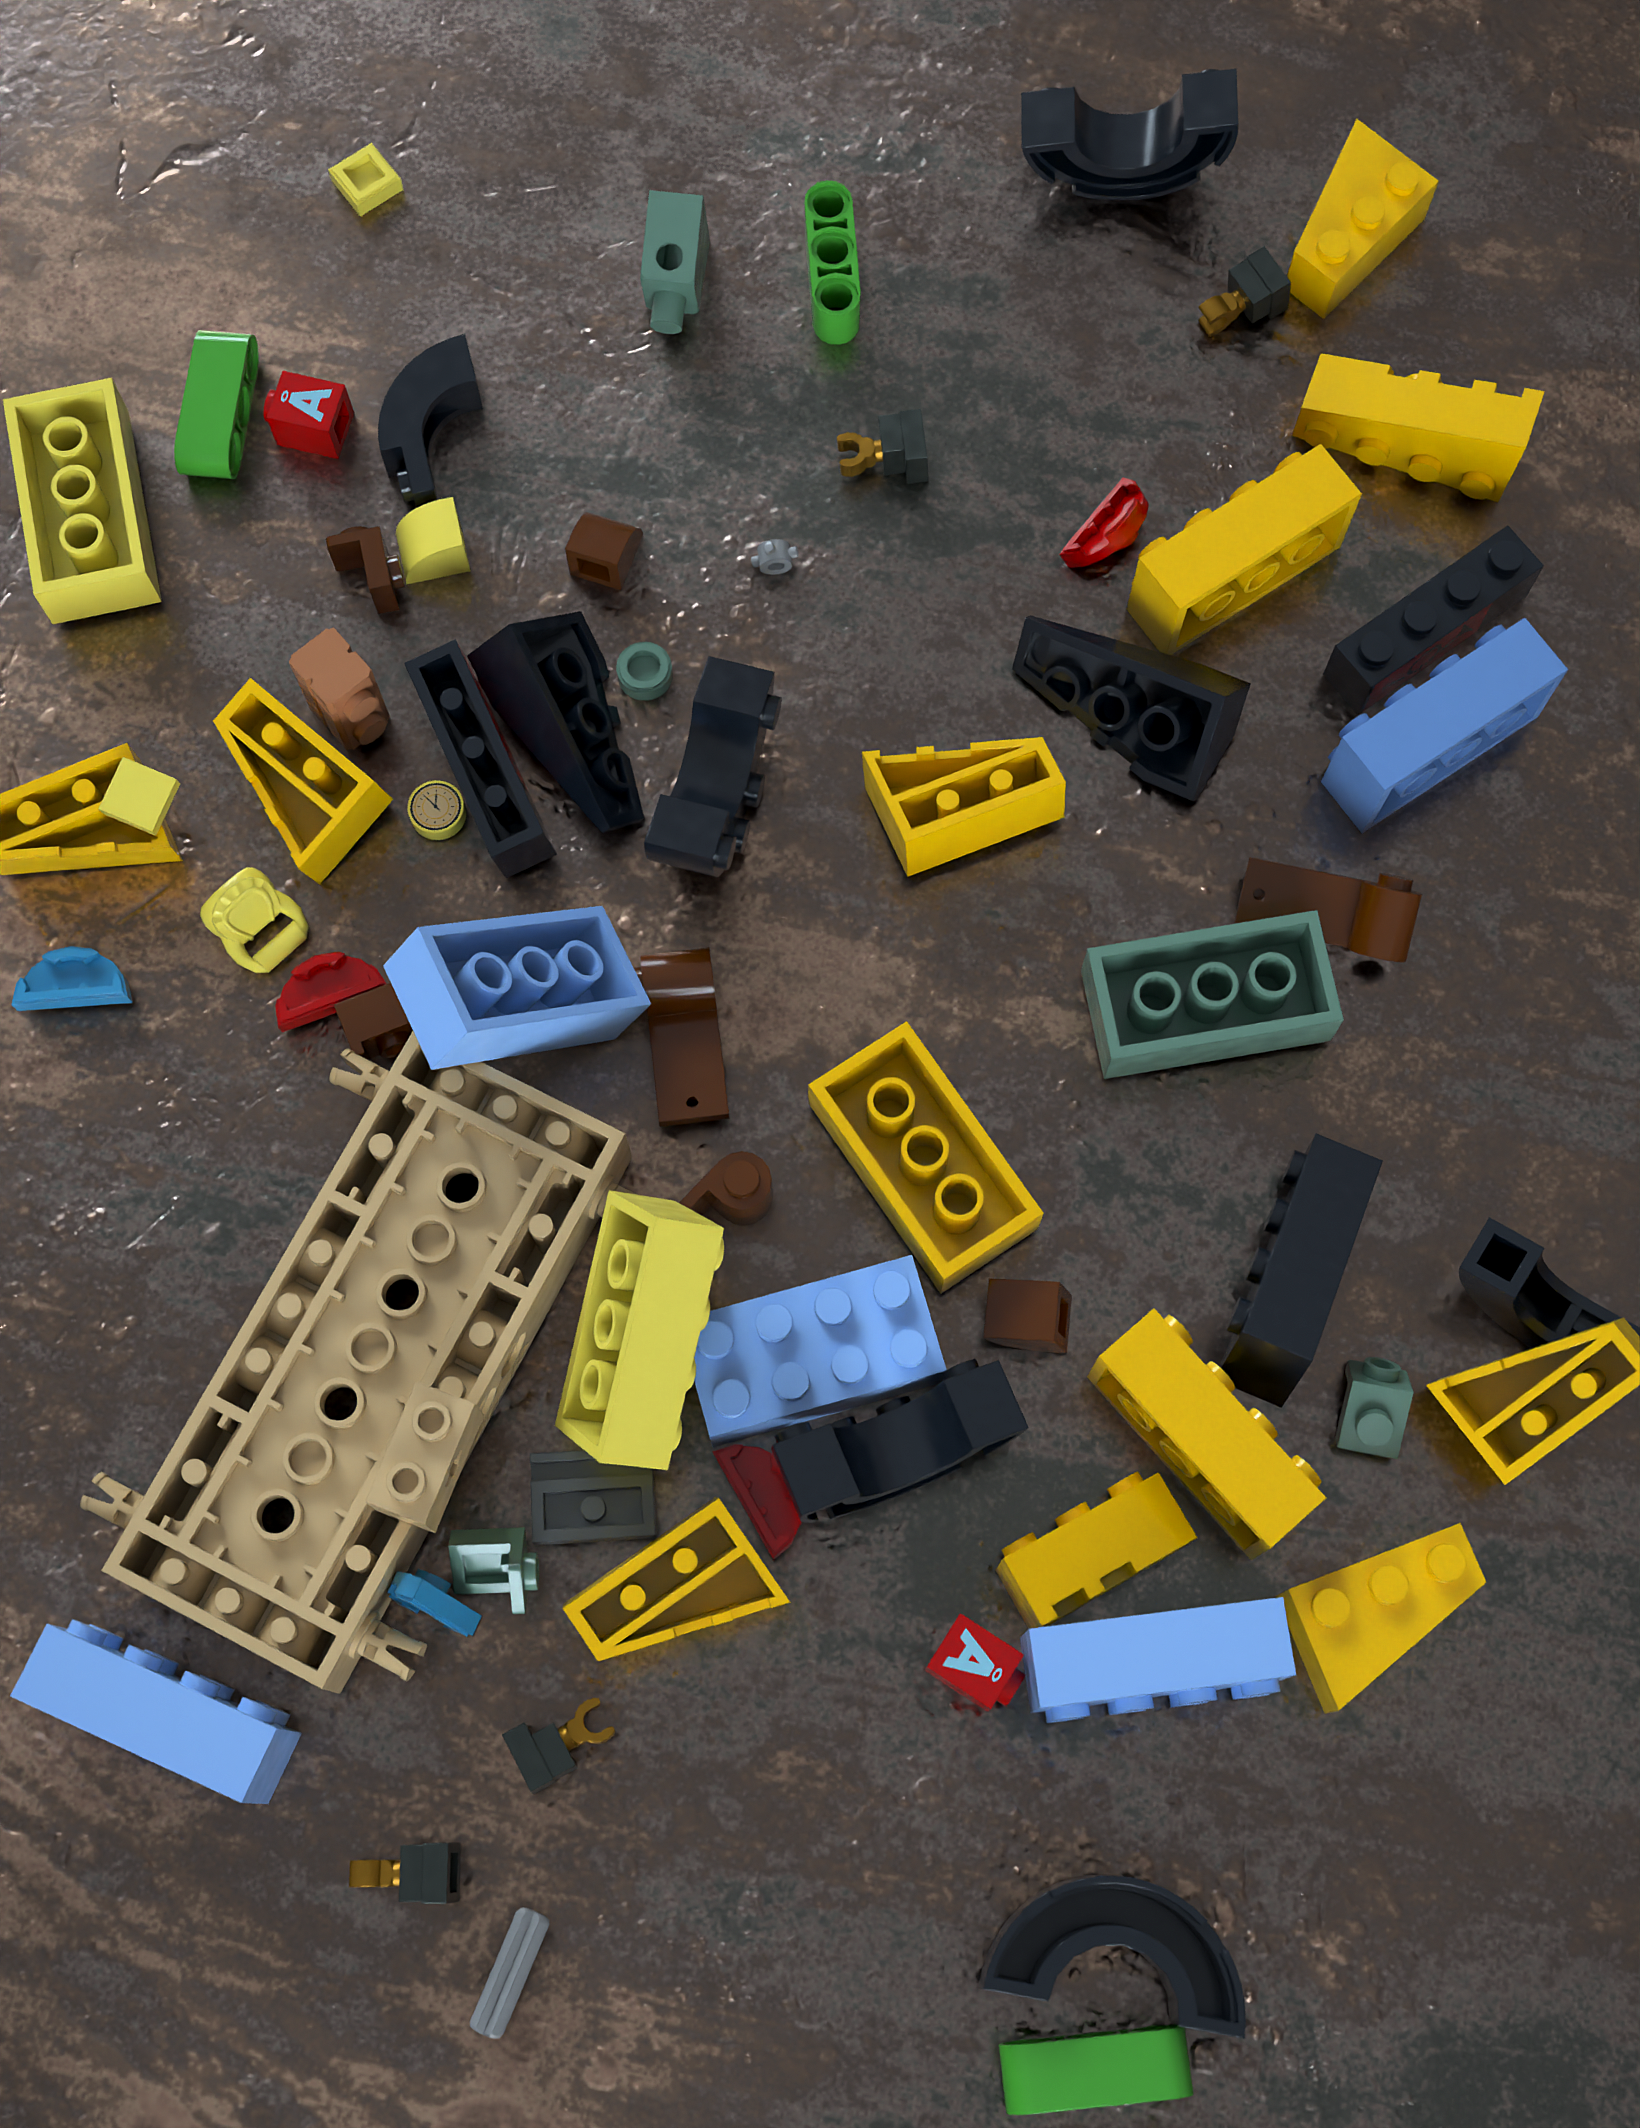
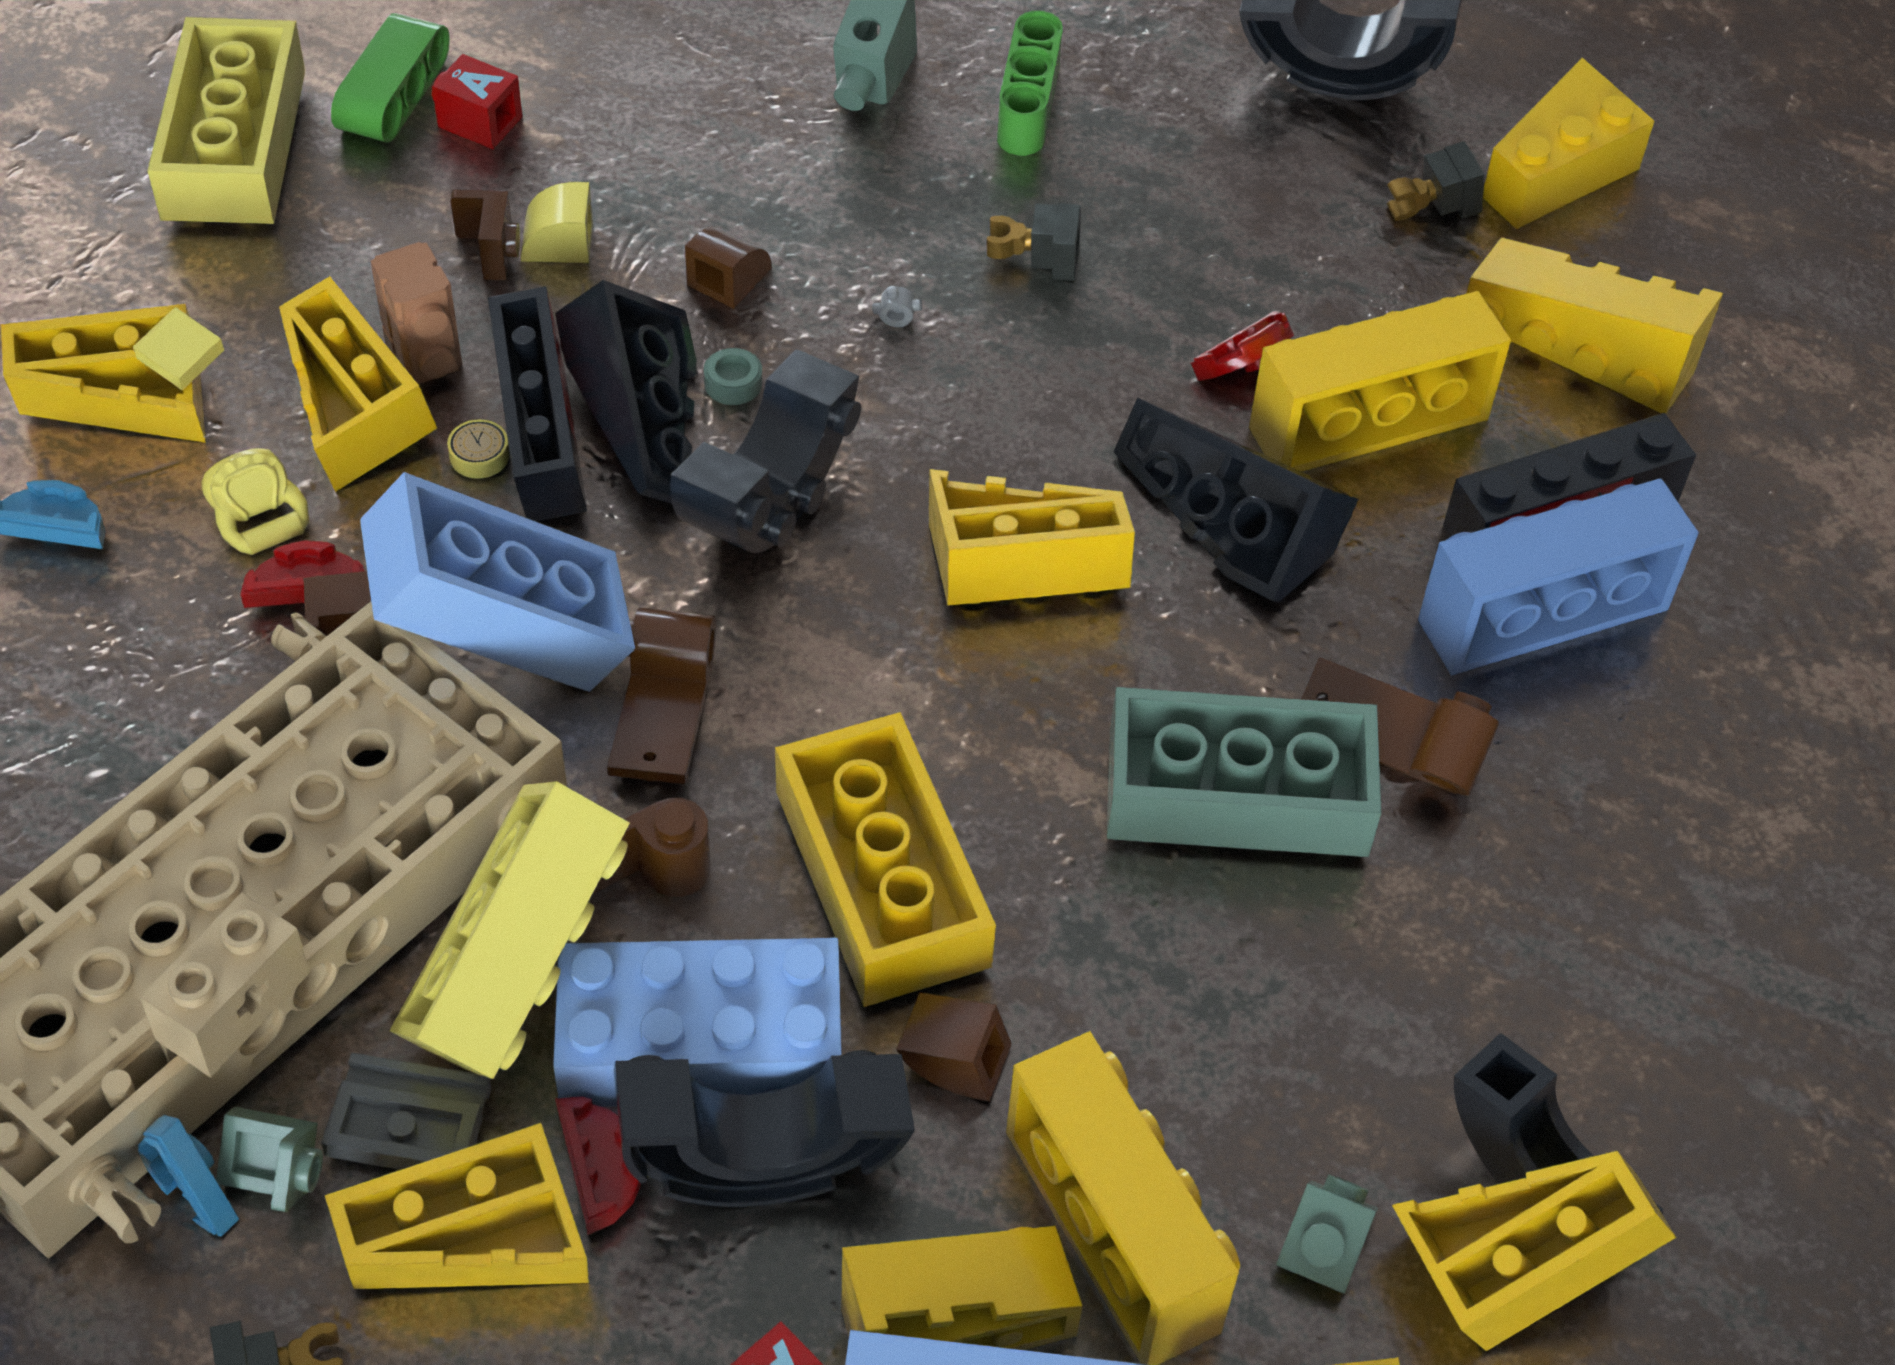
camera: 10 degrees right, 20 degrees down
black arch [378,334,483,508] -> none
black wedge [1219,1133,1383,1408] -> none

